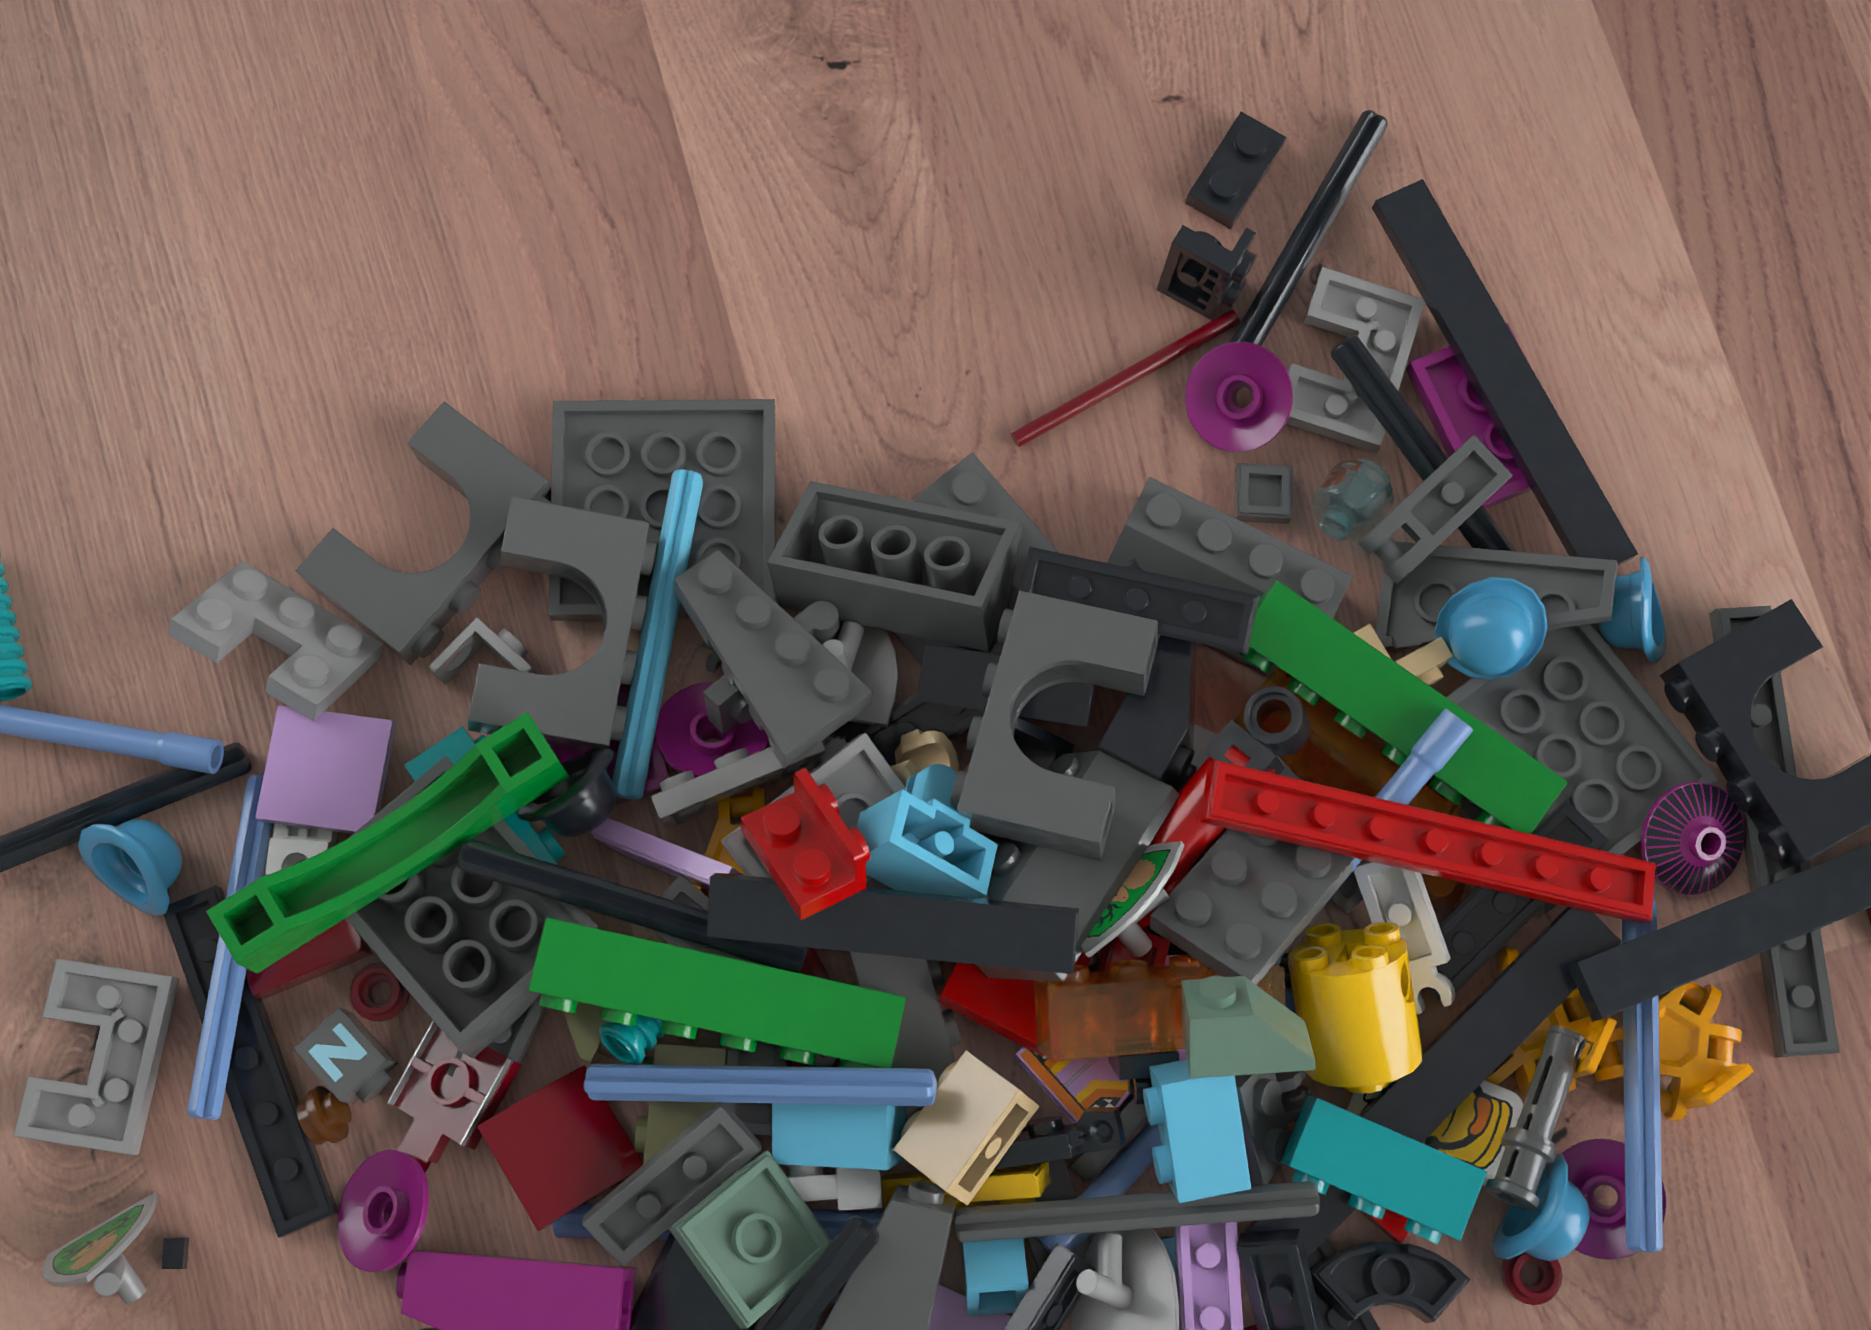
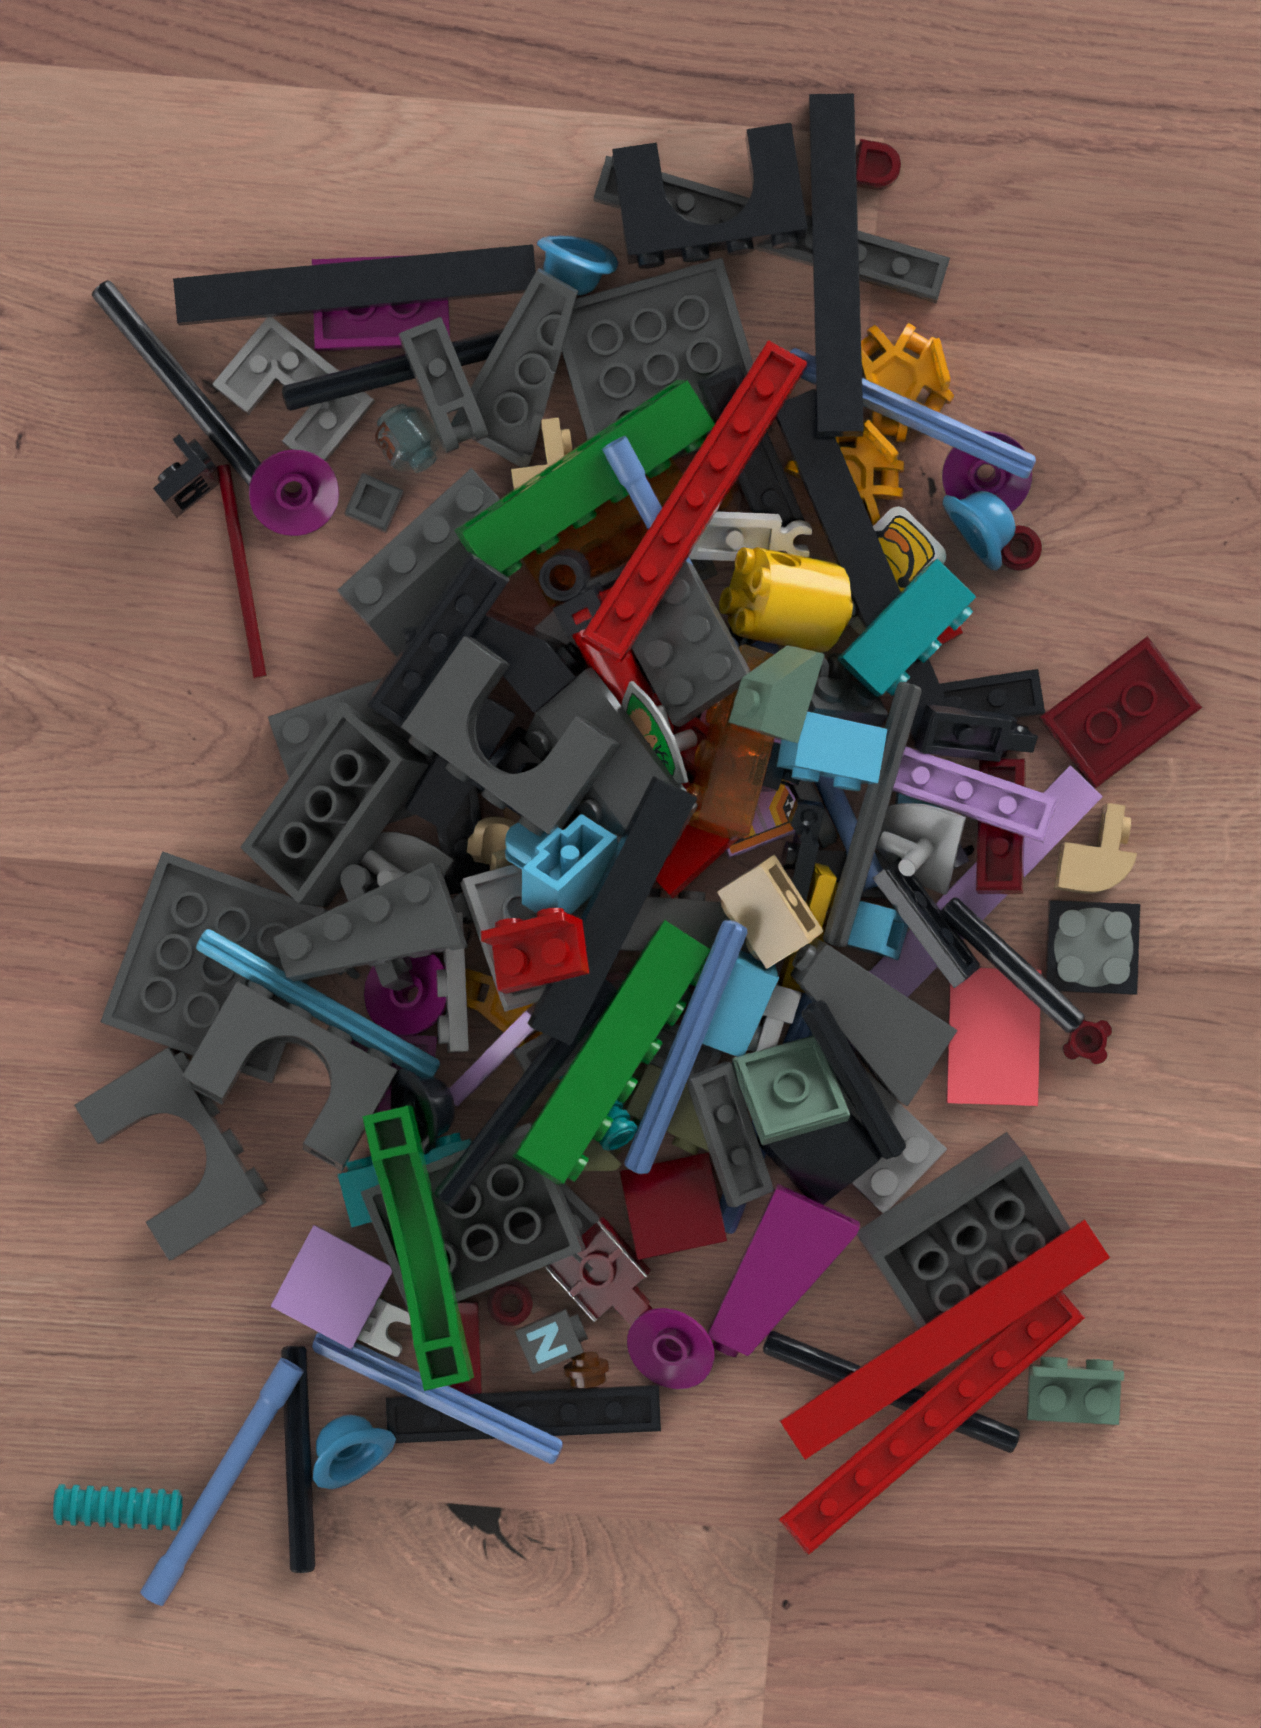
camera: 65 degrees left, 10 degrees up
light grey plate [14,958,179,1155] -> none
shield [43,1192,158,1304] -> none
black piece [162,1238,189,1269] -> none
light grey plate [169,561,383,721] -> none
light grey bracket [429,618,536,684] -> none
black plate [1185,111,1287,229] -> none
black tile [1310,1242,1471,1323] -> none
dark azure hat [1434,577,1548,680] -> none
dark grey pin [1484,1026,1587,1211] -> none
dish [1641,782,1745,895] -> none

